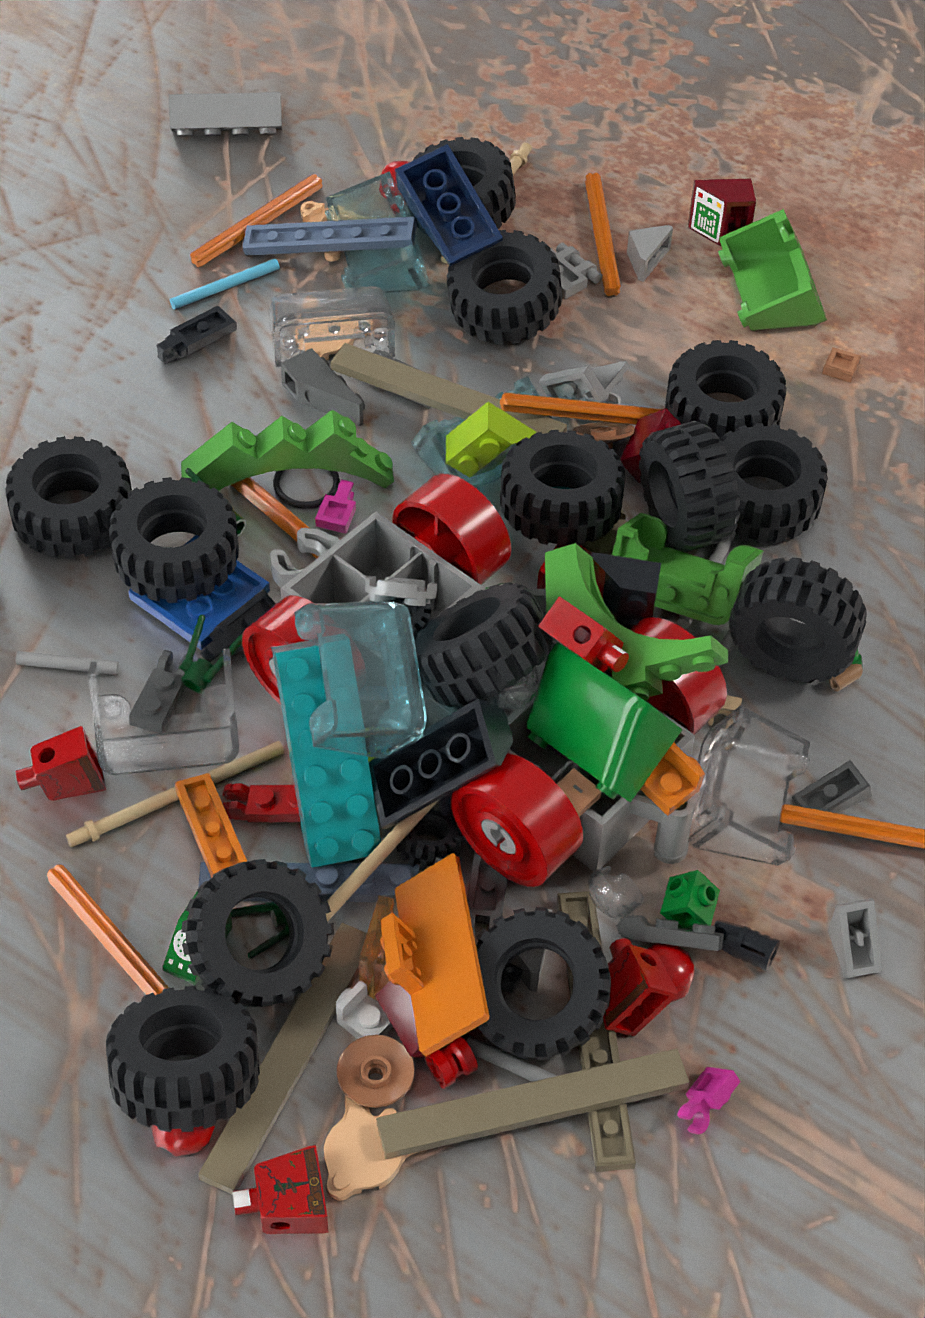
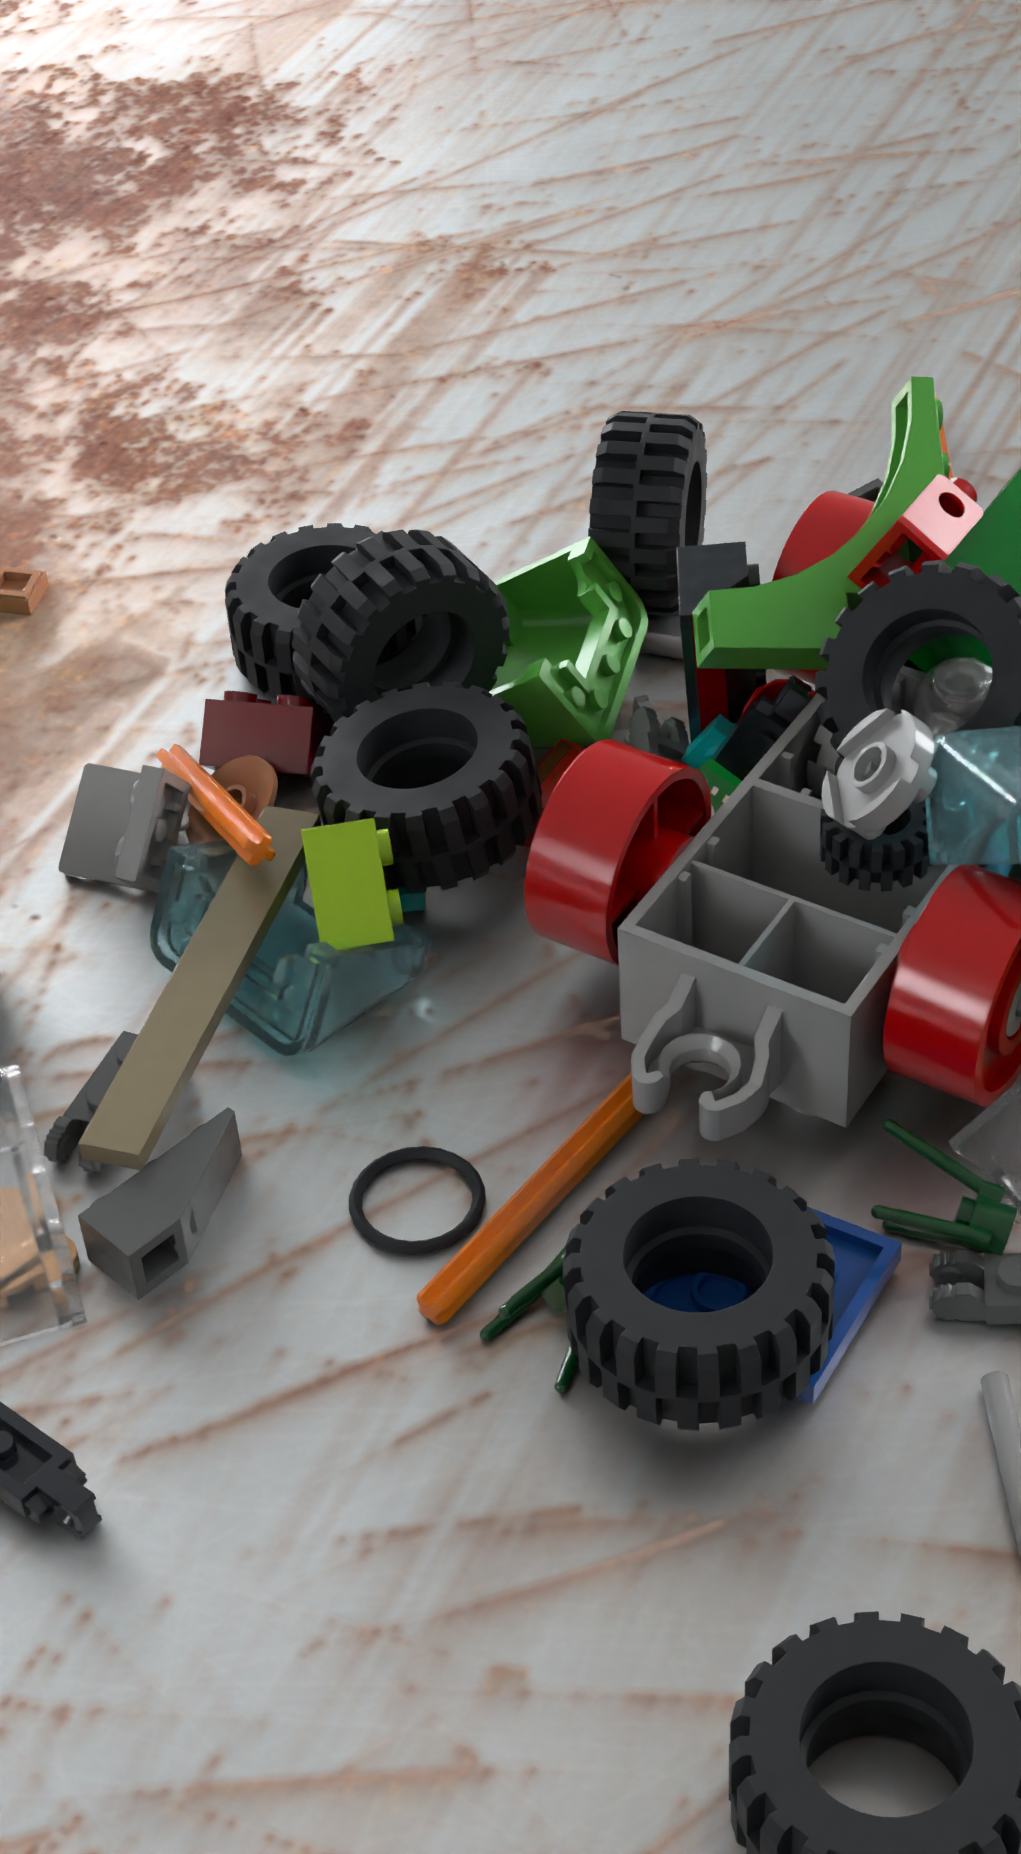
camera: 95 degrees left, 10 degrees down
black tyre [5,436,132,559] -> none
bright green arch [181,410,394,491] -> none
black hinge [200,589,276,663] -> none
dark pink plate [315,479,356,534] -> none
black tyre [665,340,787,439] -> none

